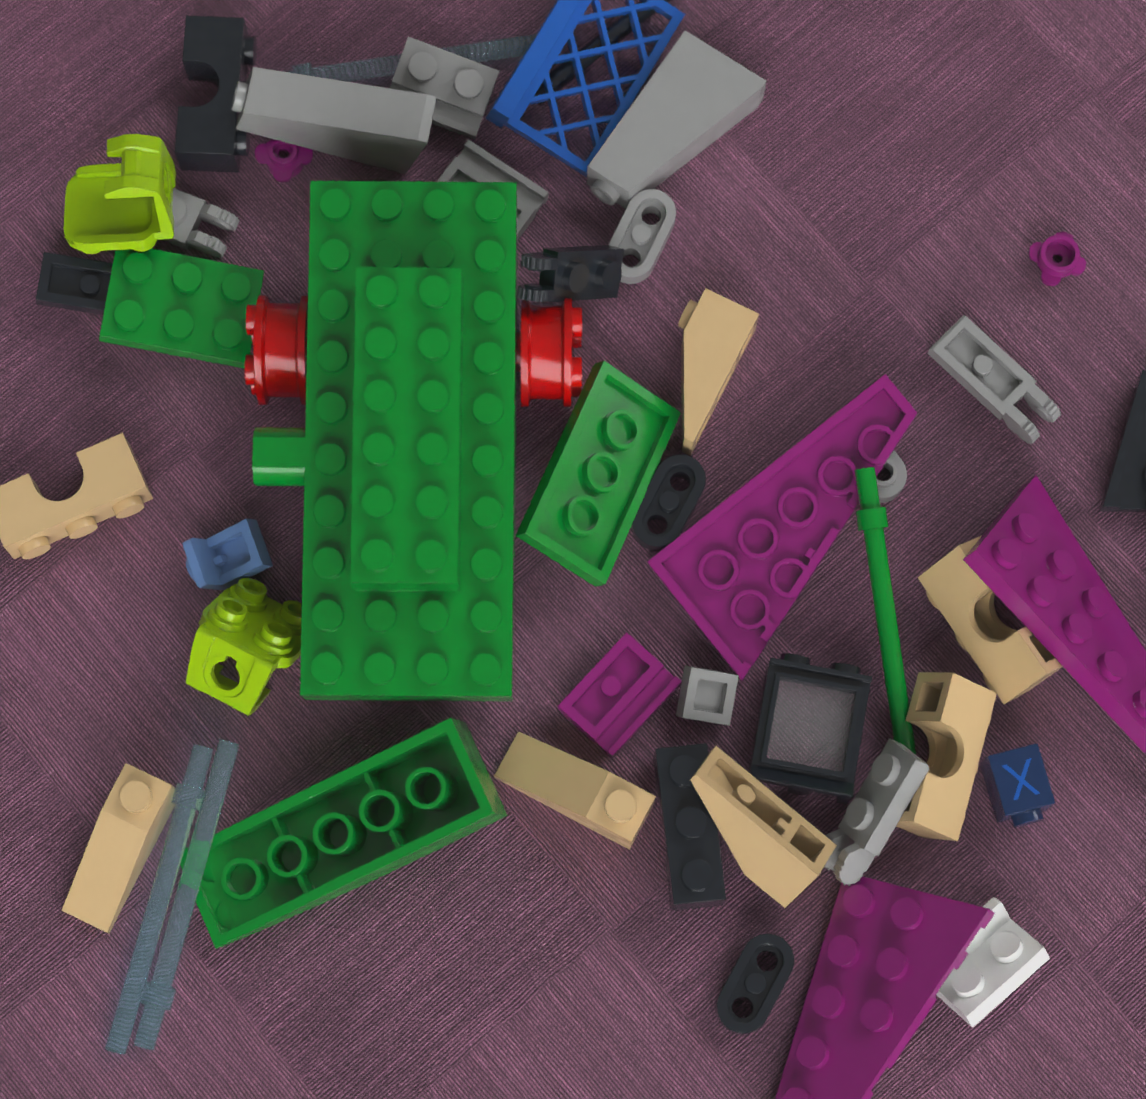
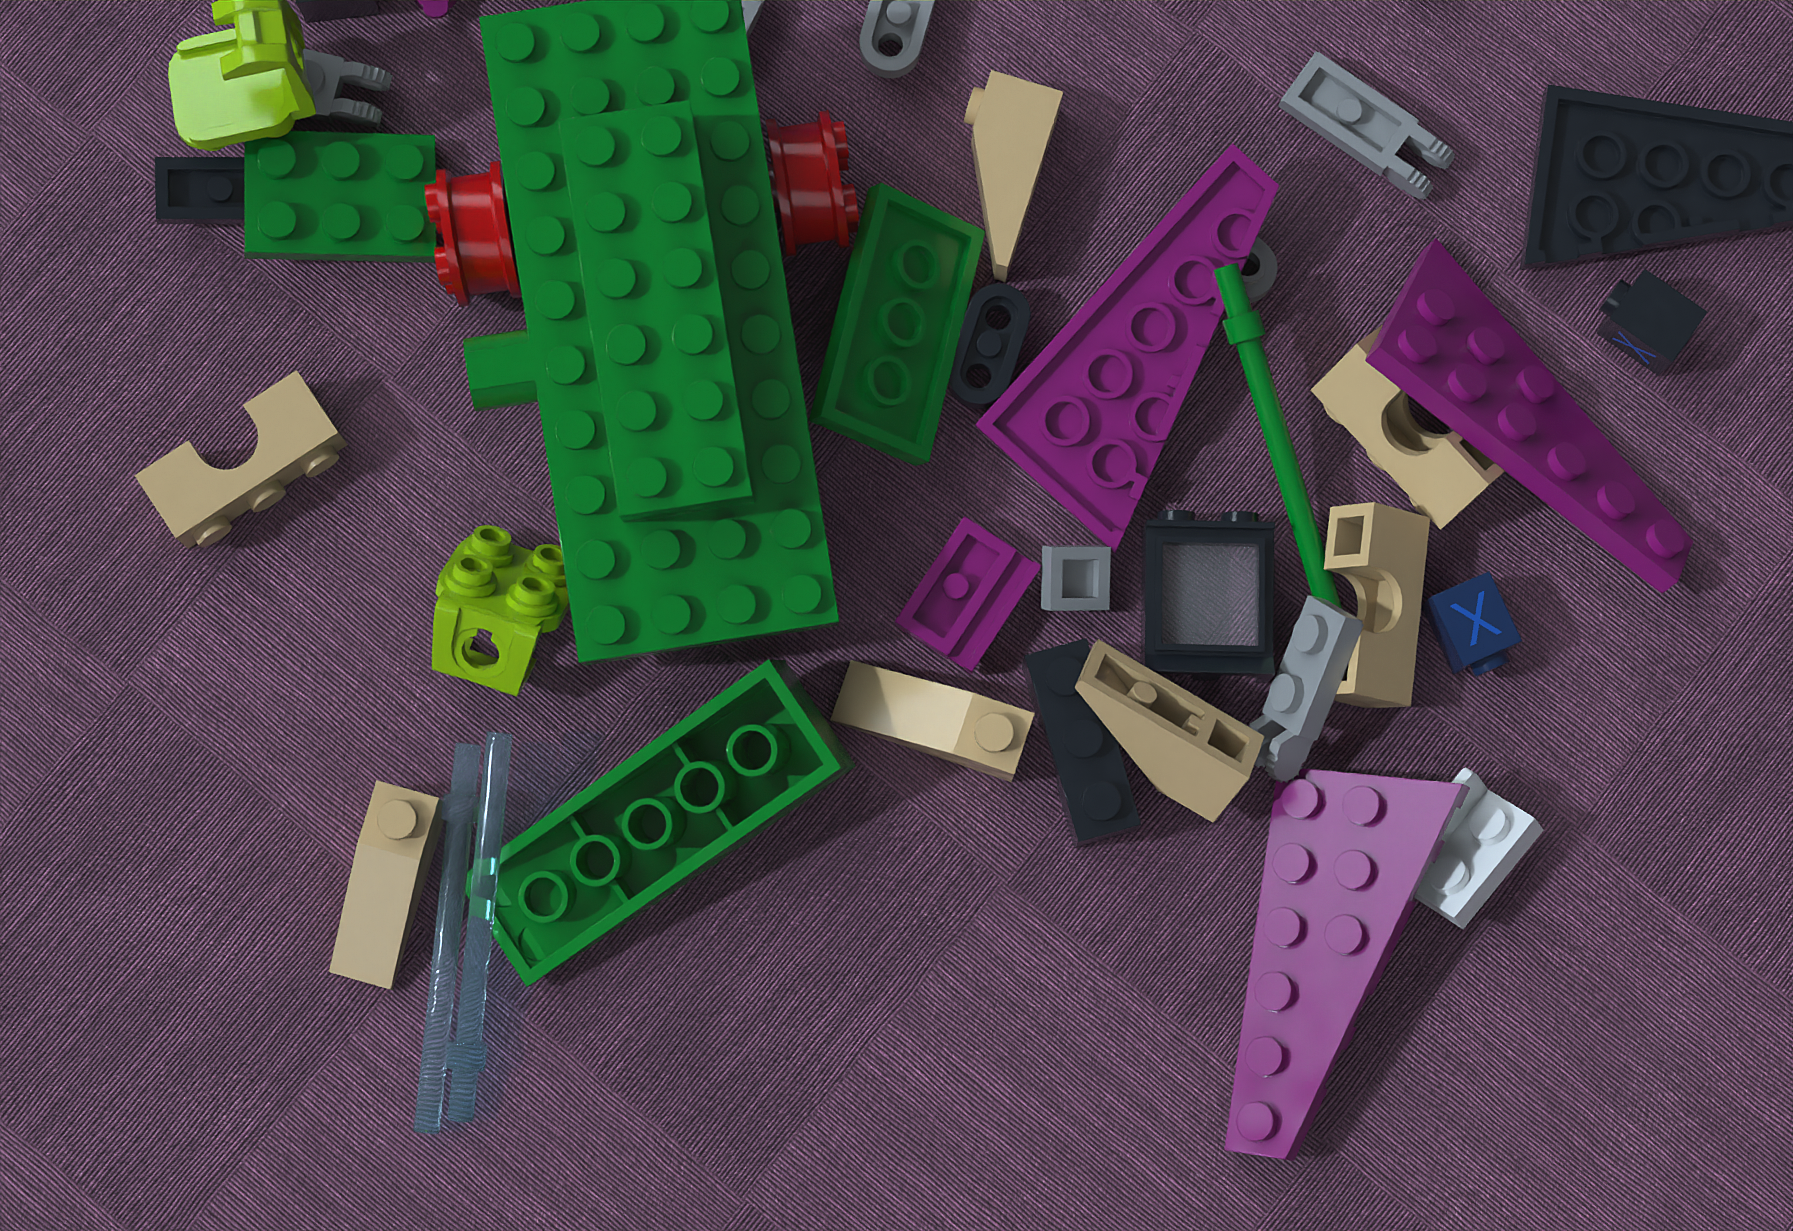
camera: 10 degrees left, 5 degrees up
medium blue bracket [182,518,273,590] -> none
black hinge [517,245,624,302] -> none
black plate [716,934,794,1034] -> none

